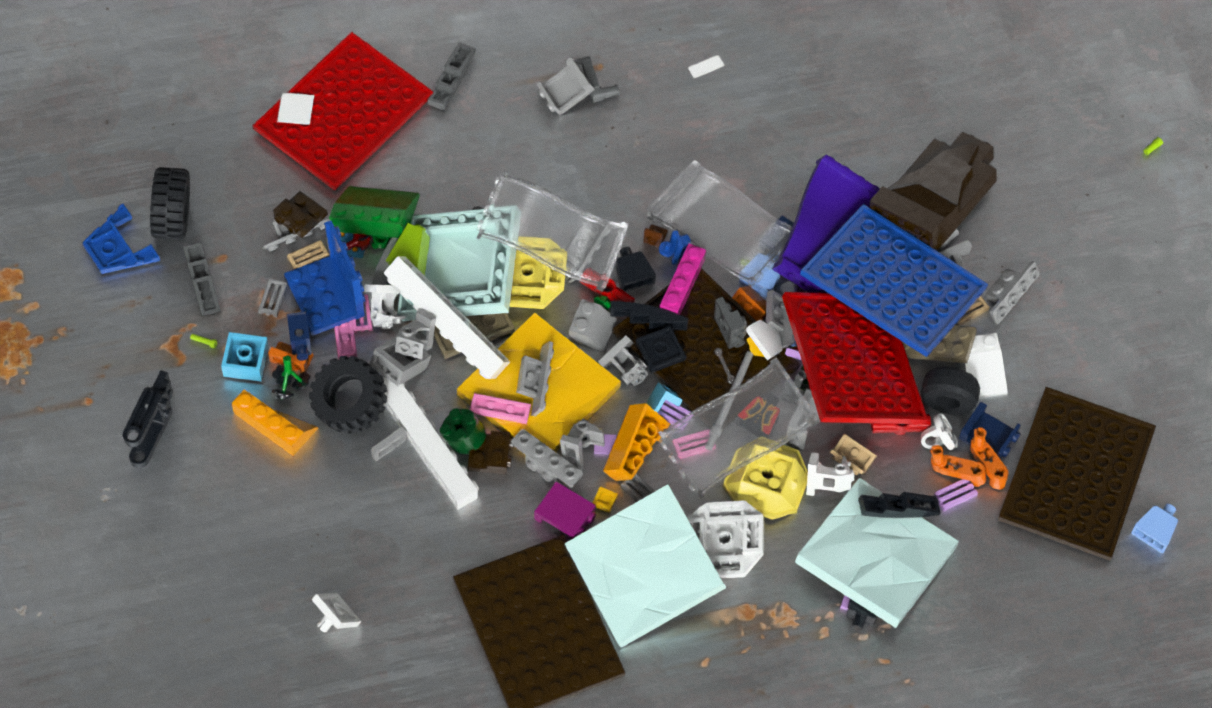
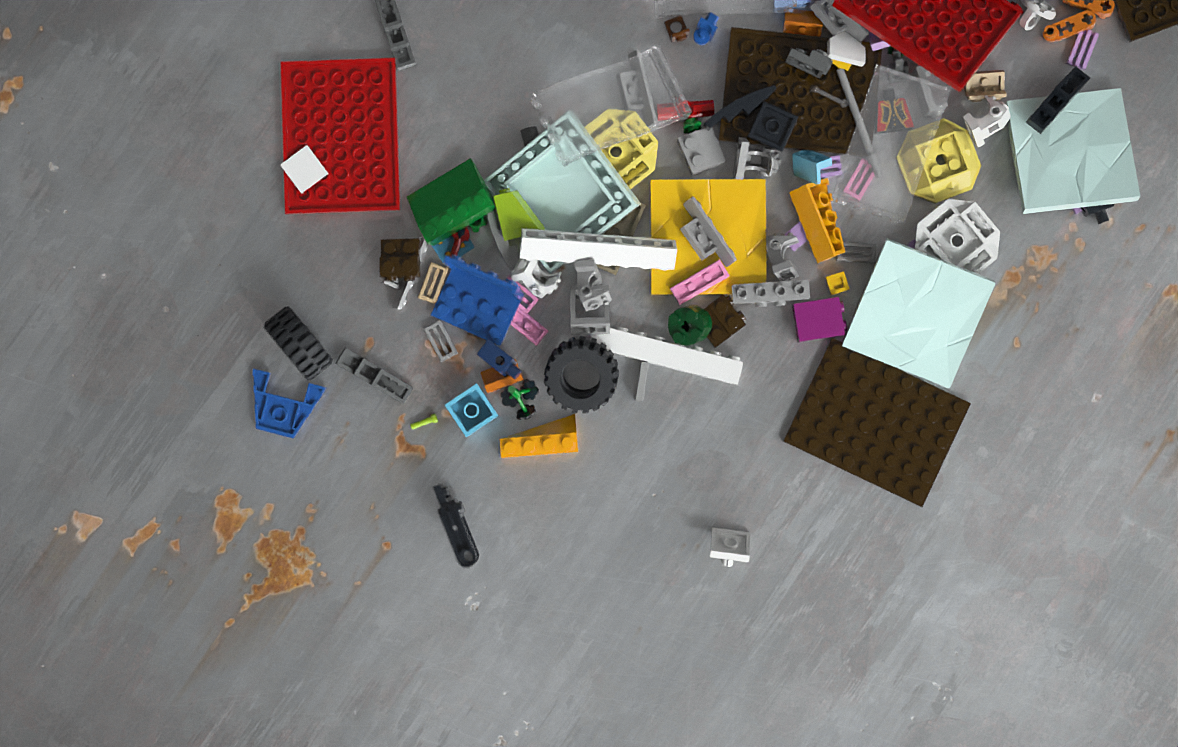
camera: 40 degrees left, 25 degrees up
black torso [616,246,656,292] -> none
dark pink brick [660,243,706,315] -> none

